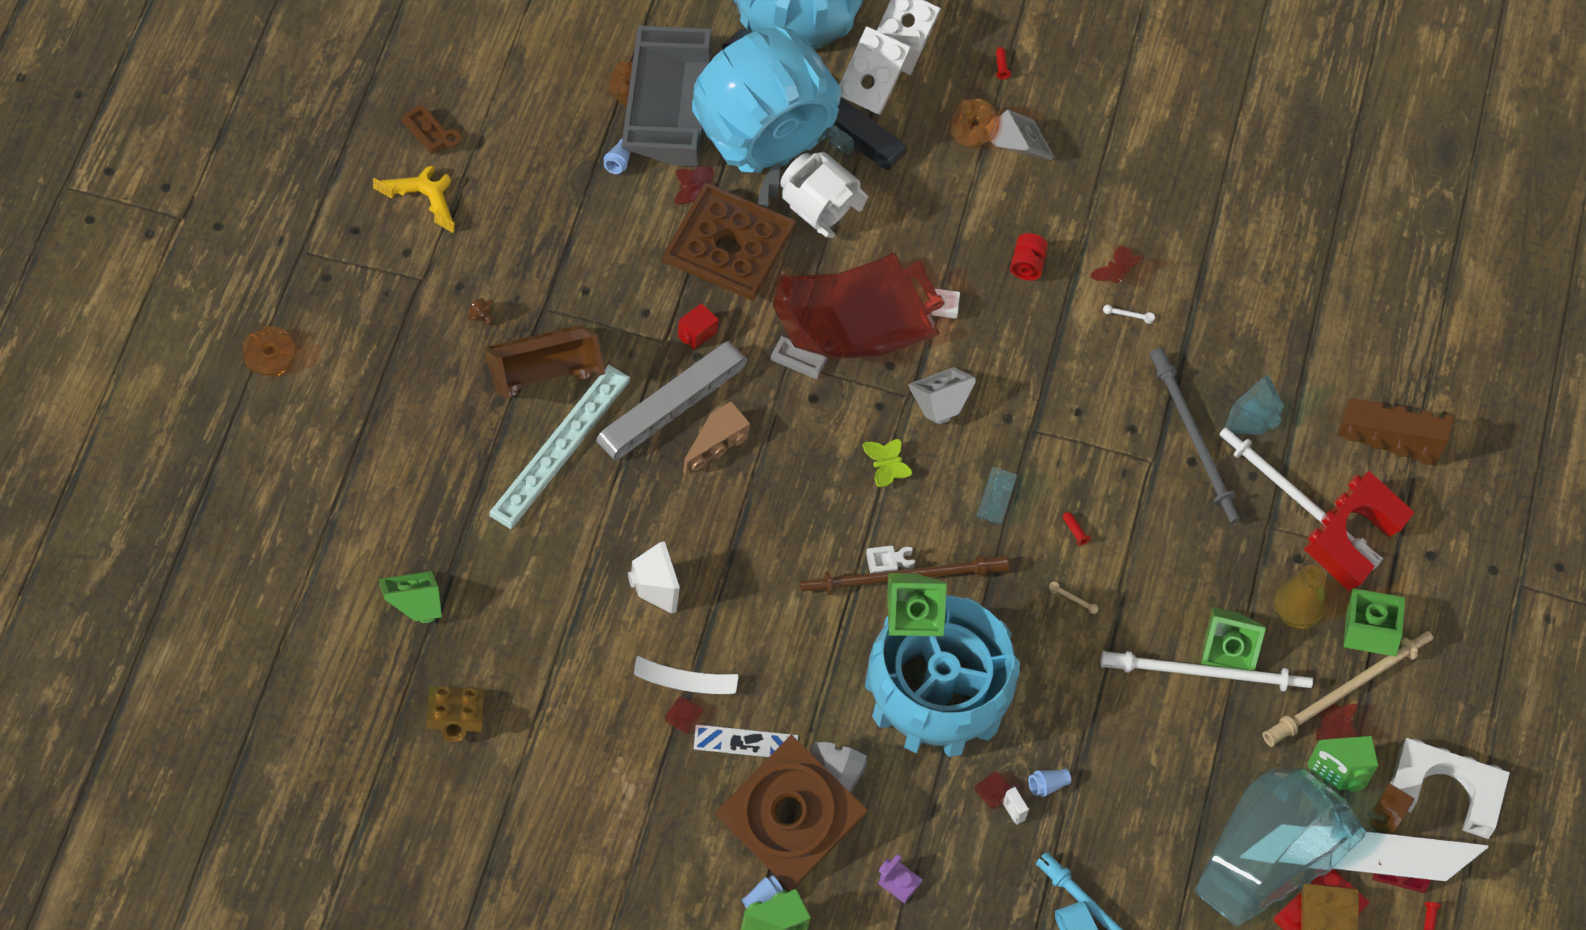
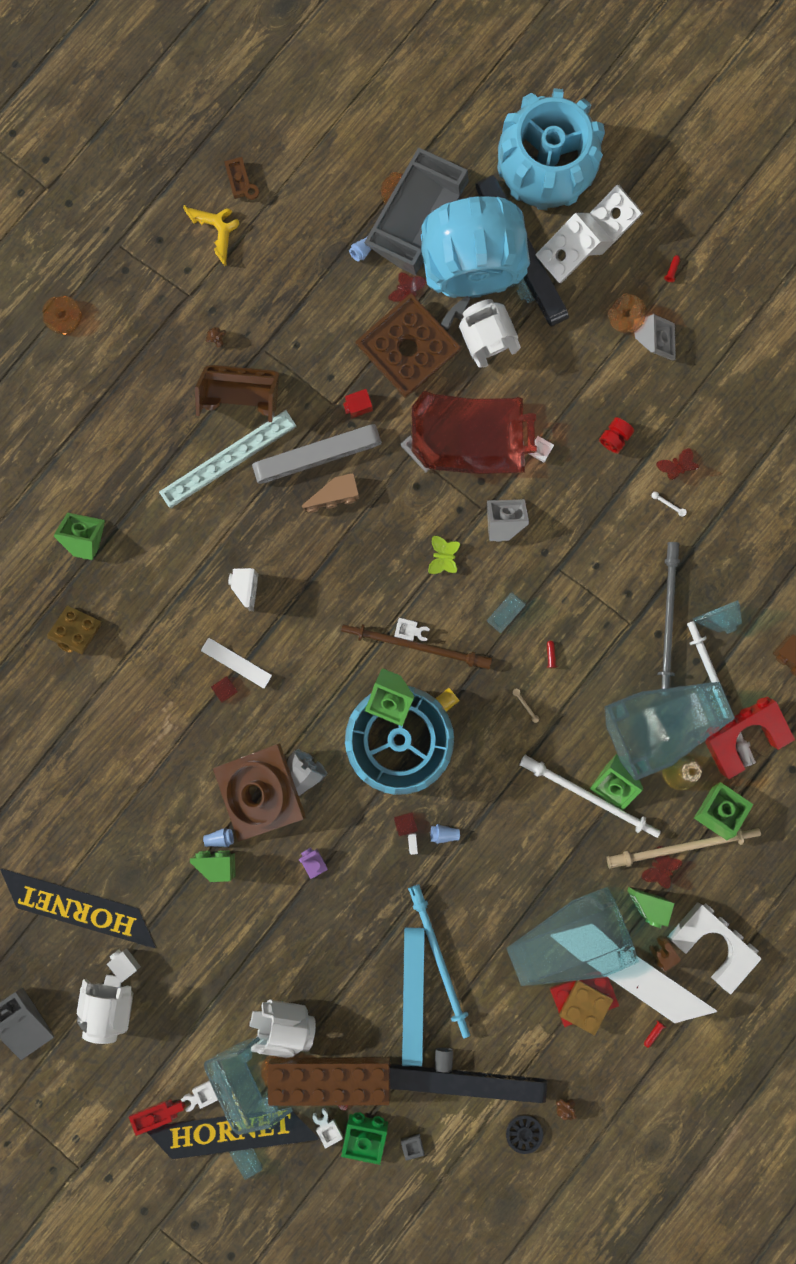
camera: 30 degrees right, 25 degrees up
white sticker [694,725,798,757] -> none
none -> clear light blue windscreen [605,682,734,780]

